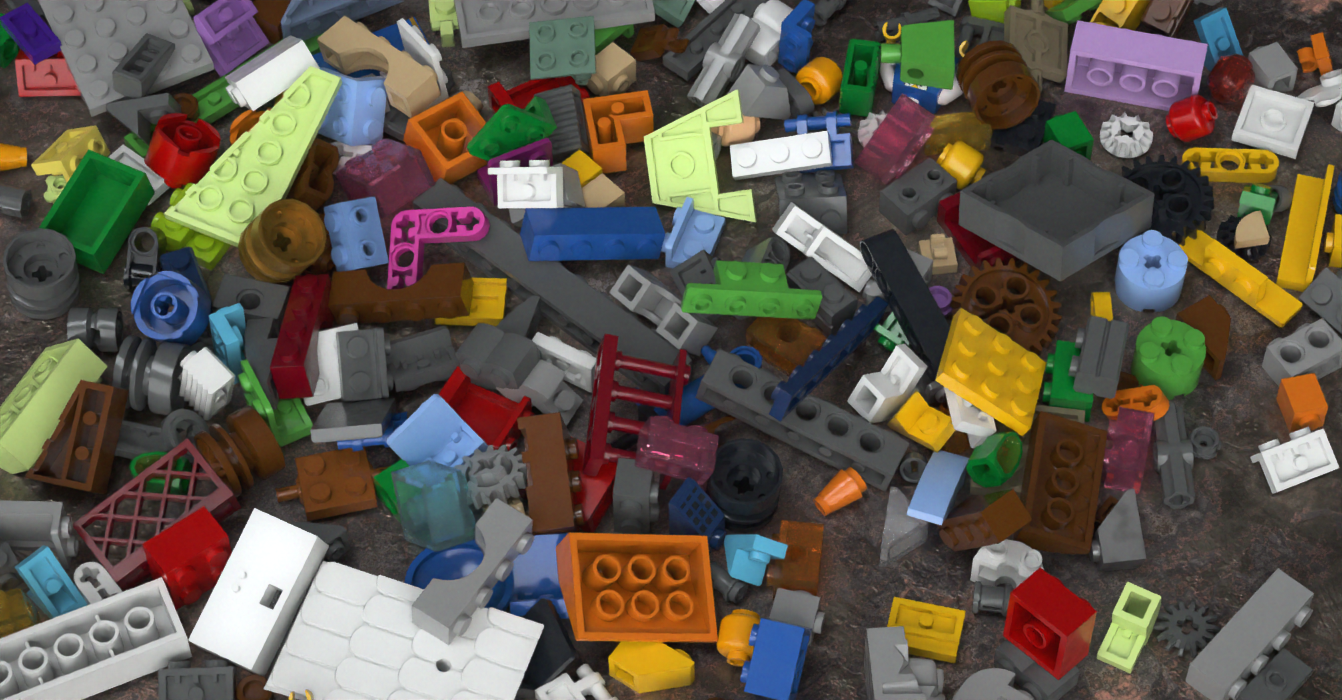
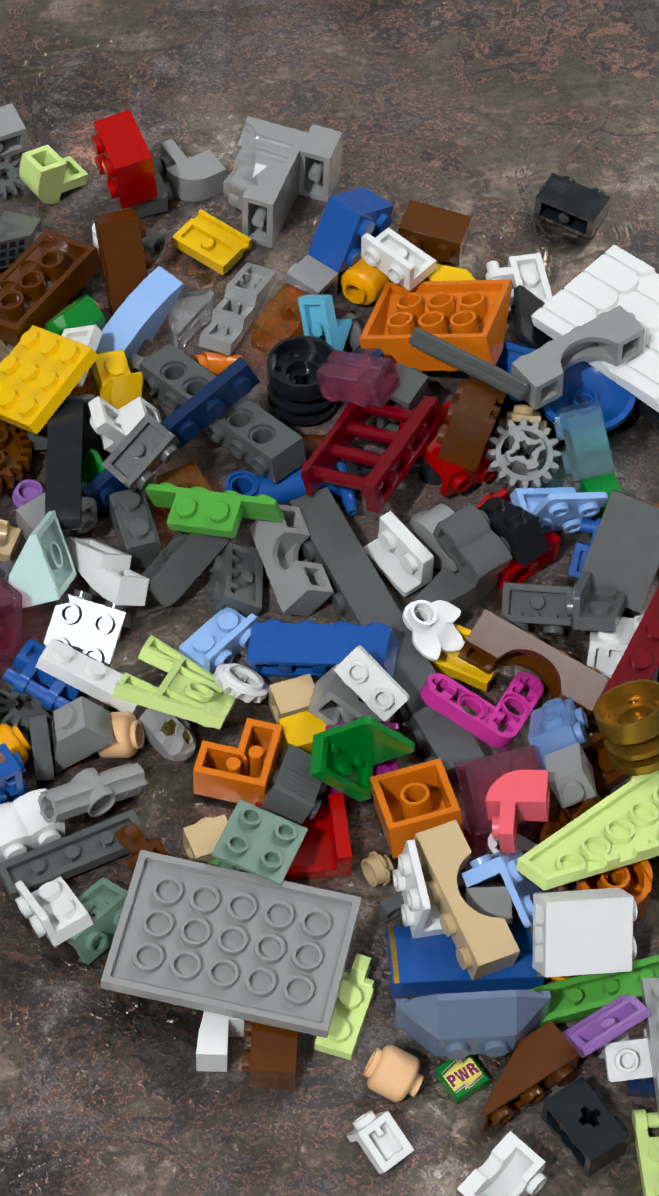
camera: 160 degrees left, 0 degrees up
none -> light aqua slope [8,510,77,609]
none -> dark grey bracket [101,413,180,493]
none -> light grey slope [198,262,277,356]
none -> white gear [213,663,269,703]
none -> white bracket [361,227,436,291]
none -> white plate [402,600,465,661]
none -> dark grey axle [409,328,530,400]
none -> black brick [478,497,549,566]
none -> coral brick [485,770,550,853]
none -> light grey brick [545,742,597,809]

